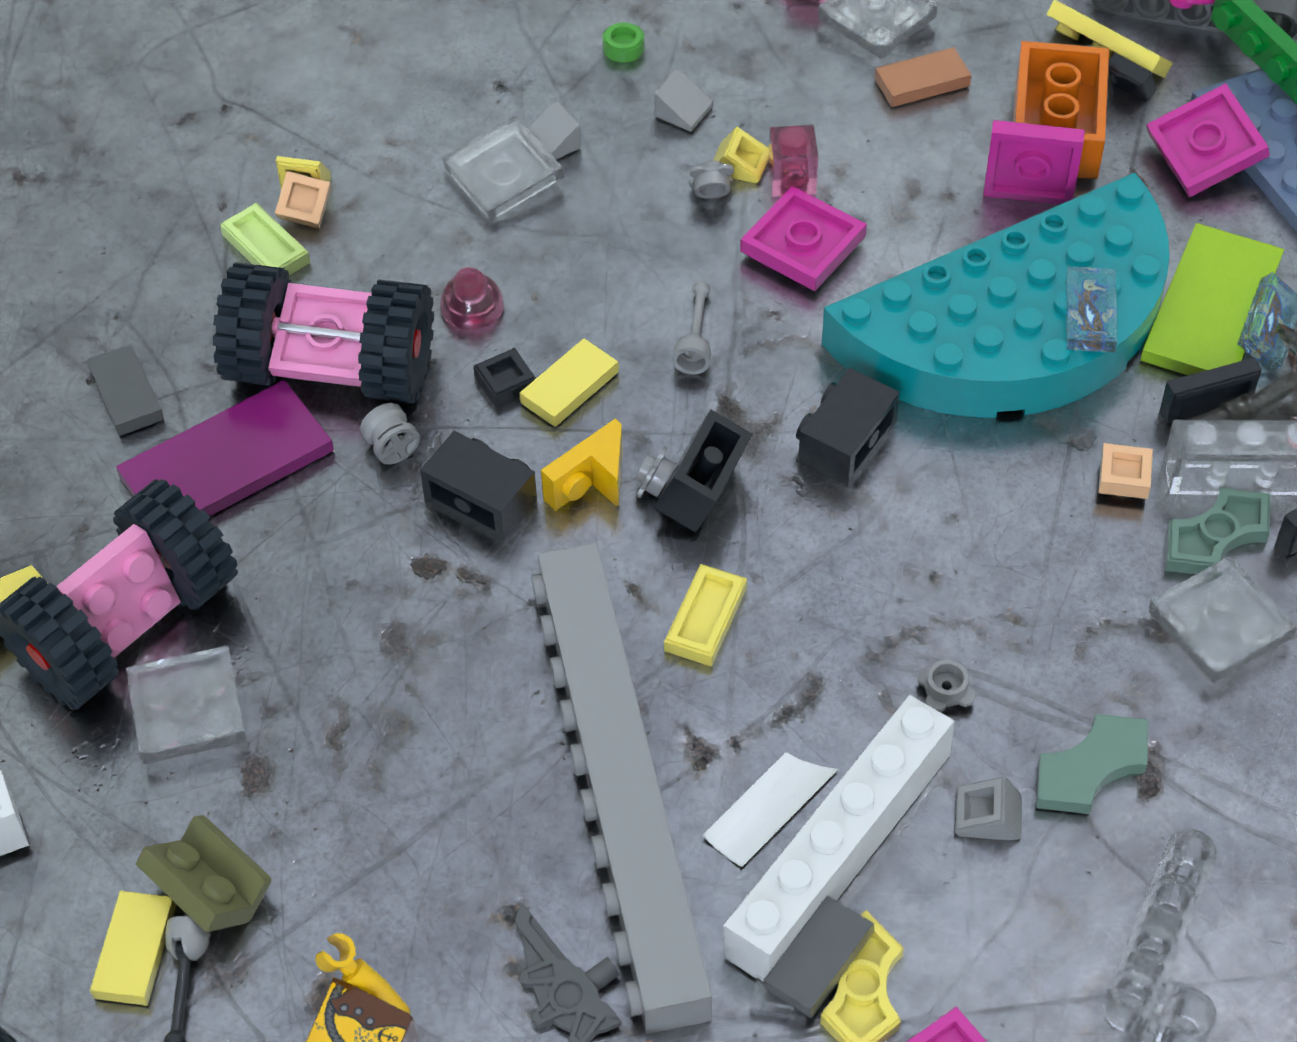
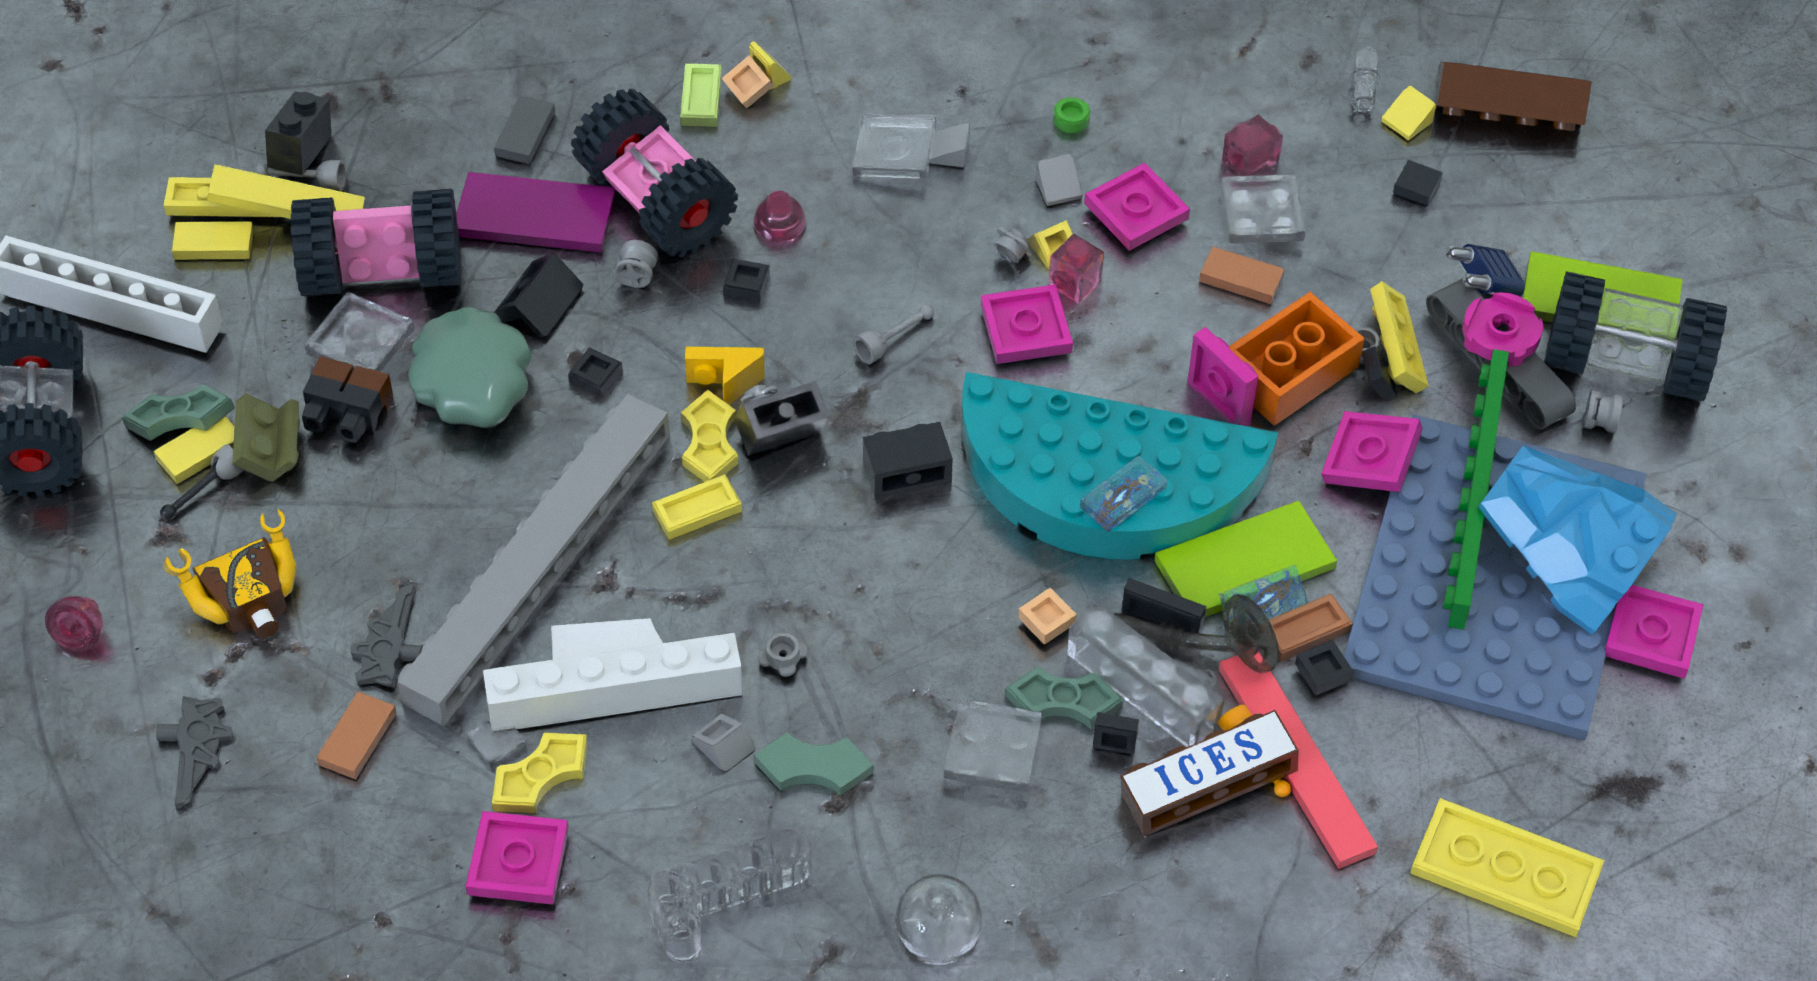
camera: 40 degrees right, 0 degrees up
black brick [420,430,537,541] -> none
light yellow tile [520,338,619,427] -> none
dark grey tile [764,895,875,1018] -> none
none -> sand green tile [121,385,235,441]
none -> black hips [302,356,394,443]
none -> sand green piece [408,306,532,428]
none -> black panel [494,253,583,338]
none -> black tile [568,347,623,397]
none -> light yellow tile [681,390,738,482]
none -> dark pink plate [1084,163,1190,251]

